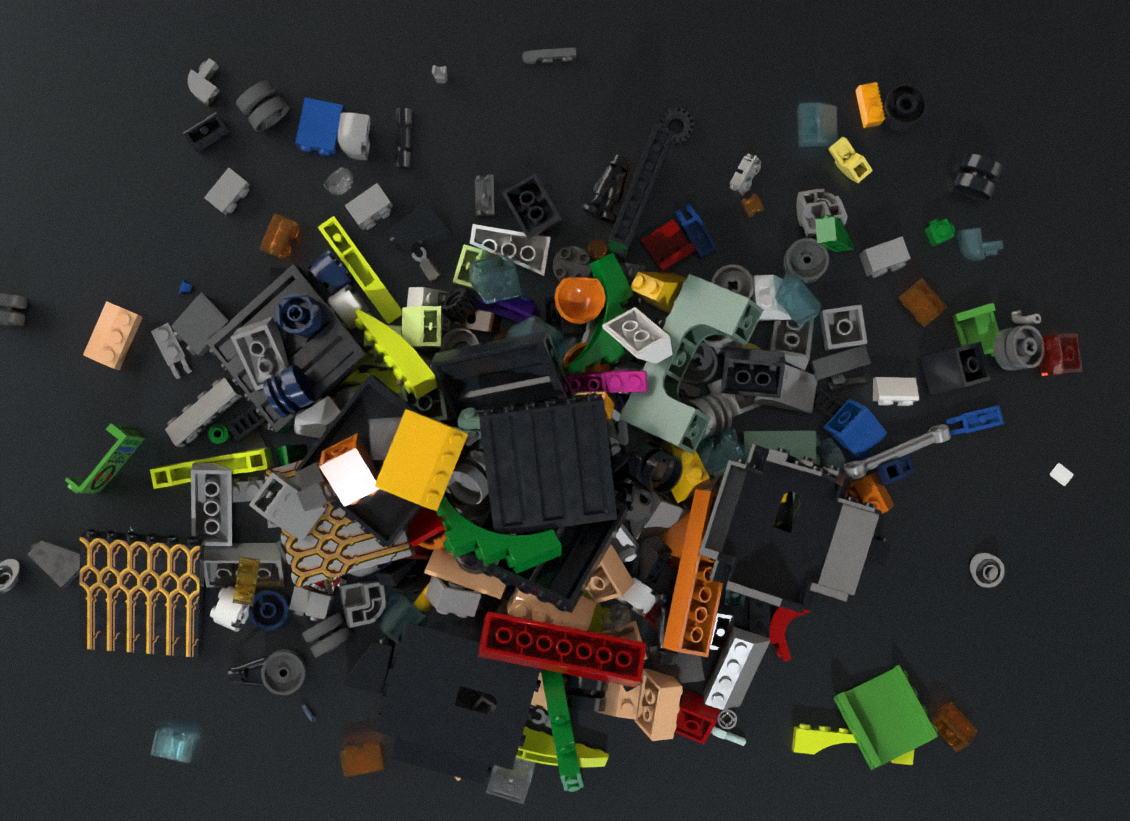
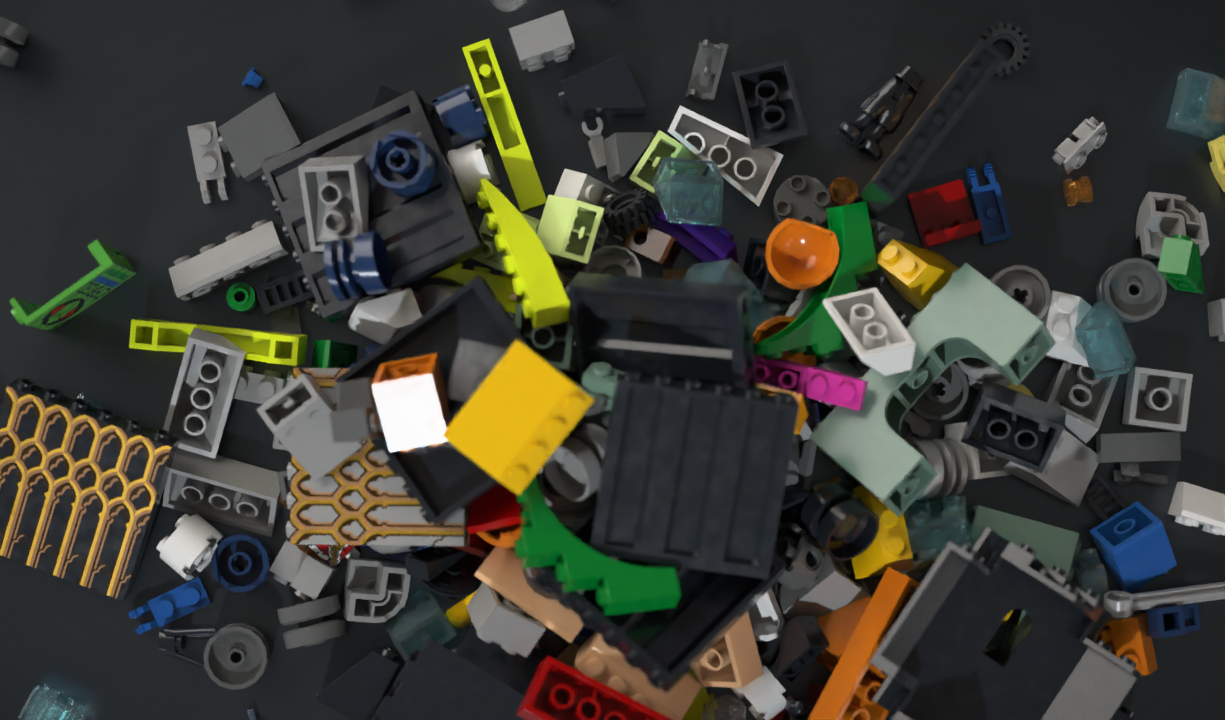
camera: 15 degrees right, 0 degrees up
light nougat slope [83,301,143,370] -> none
clear yellow brick [233,557,260,606] -> none
clear orange brick [259,213,299,260] -> none
none -> blue hinge [128,577,212,635]
none -> dark grey slope [604,132,655,183]

